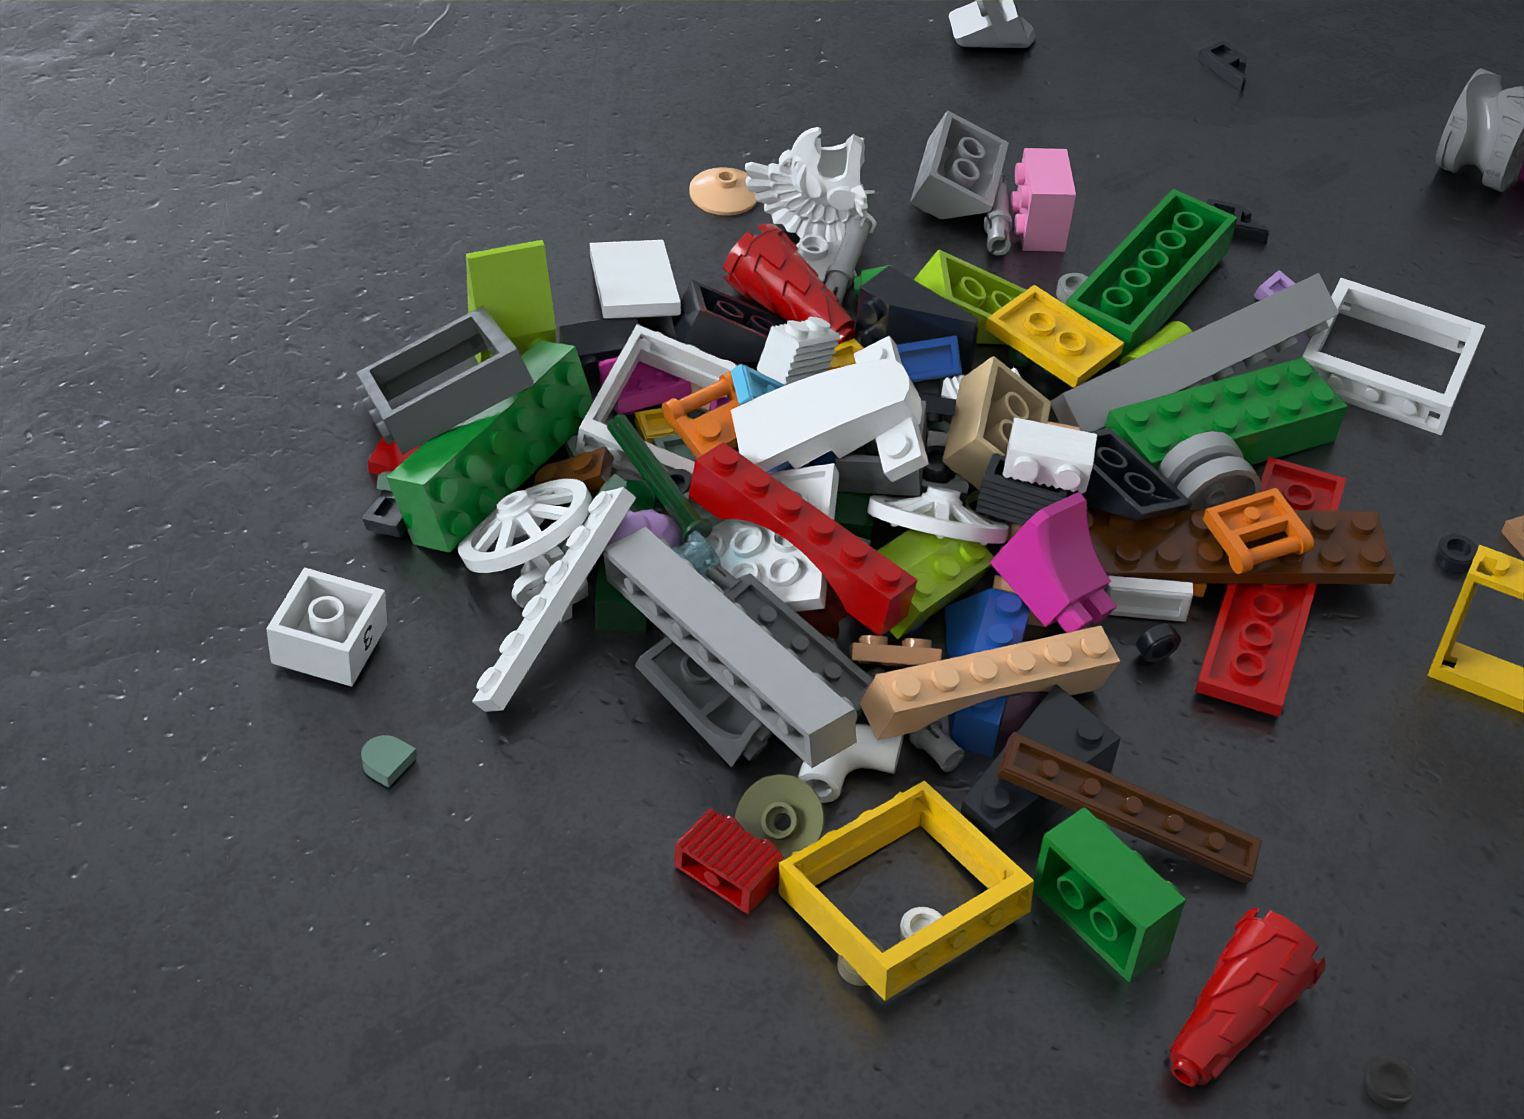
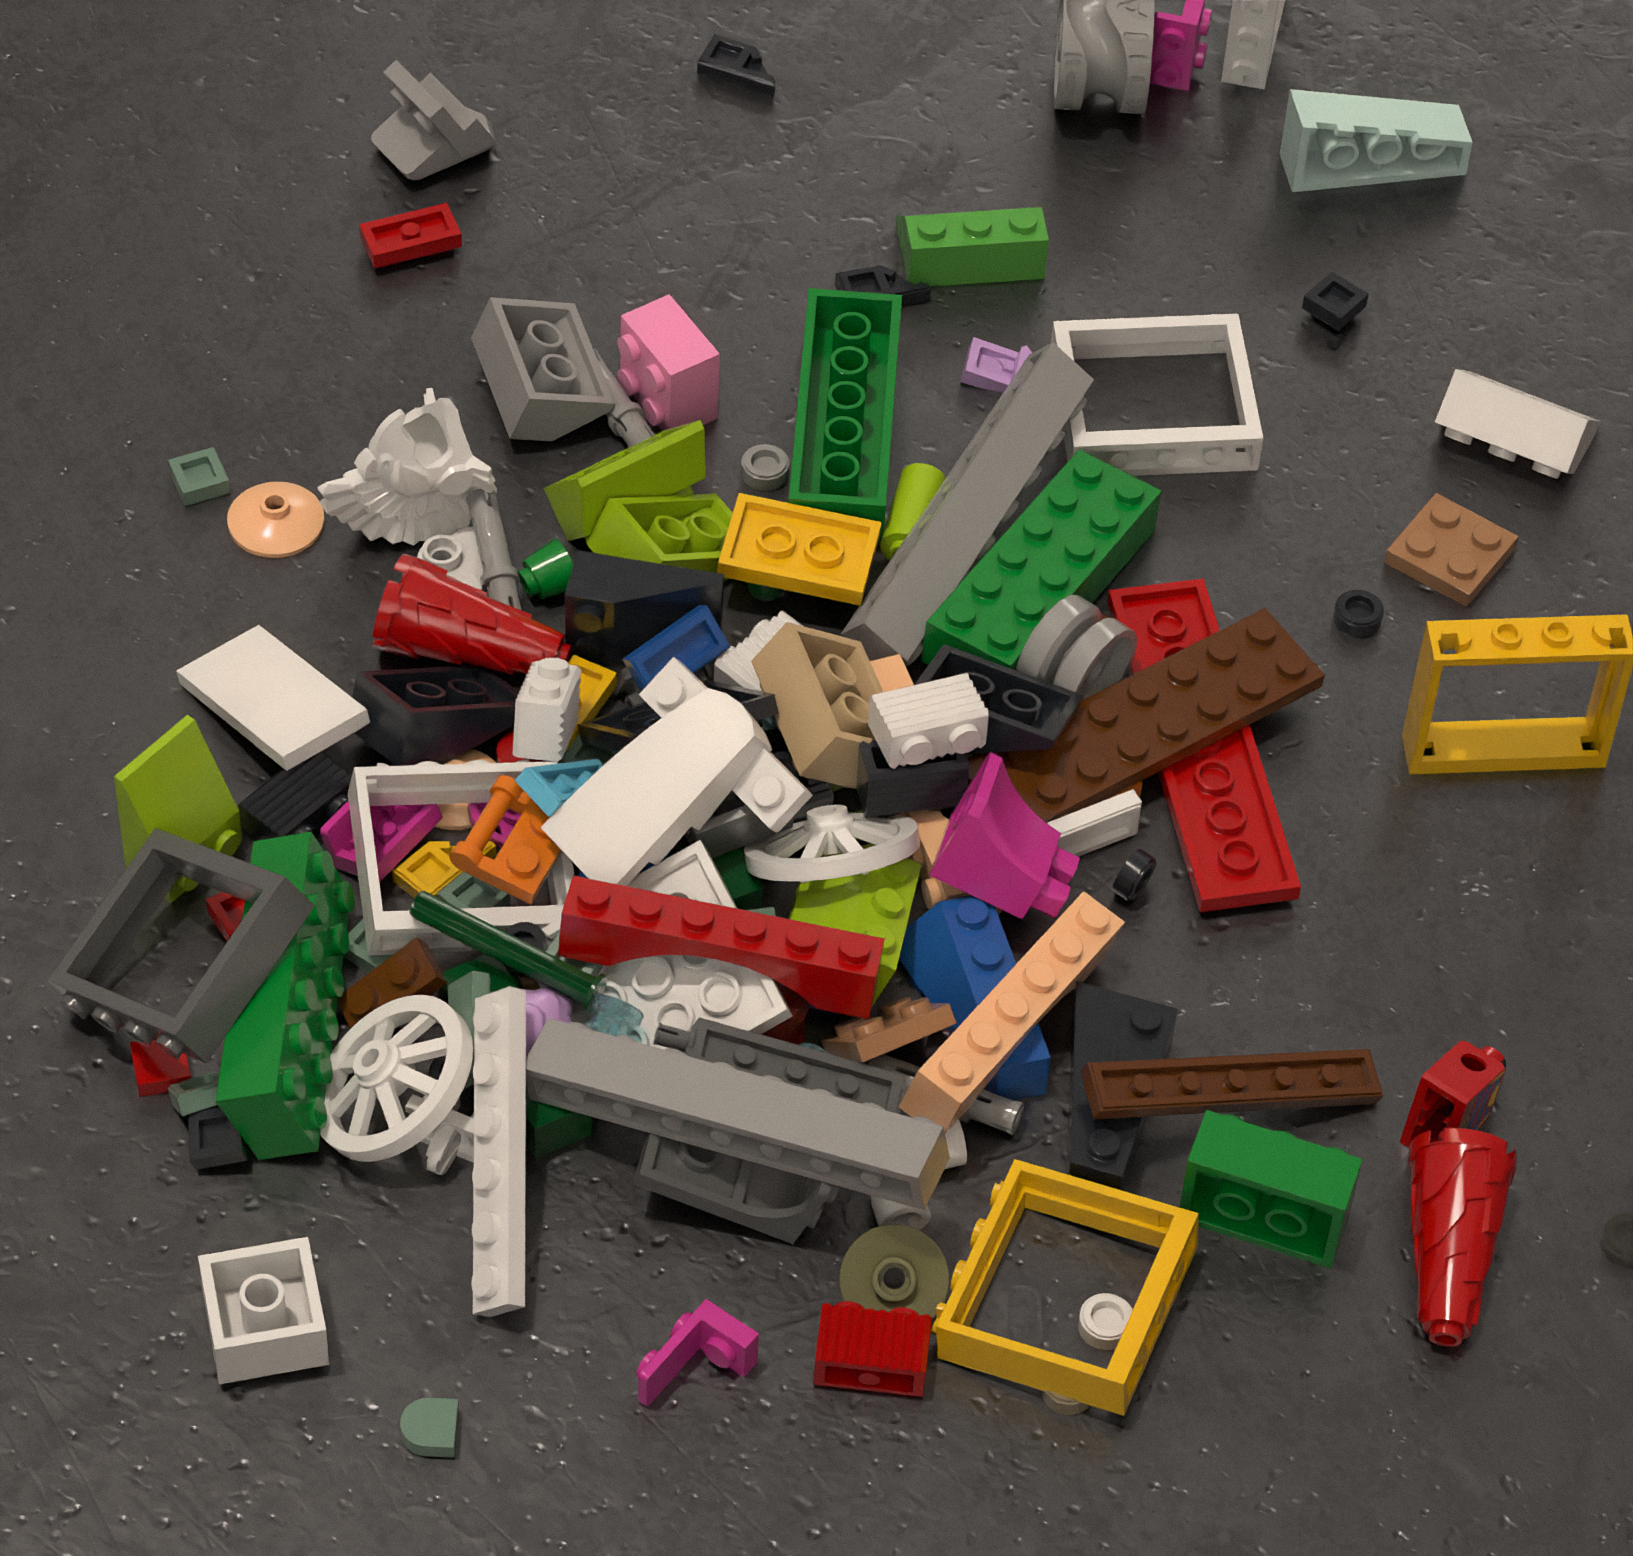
camera: 30 degrees left, 5 degrees up
orange plate [1203,487,1314,574] -> none
none -> sand green tile [168,447,230,506]
none -> red plate [359,203,462,268]
none -> lime slope [543,420,706,542]
none -> dark pink bracket [636,1299,759,1407]
none -> bright green slope [896,207,1049,287]
none -> red torso [1399,1041,1506,1148]

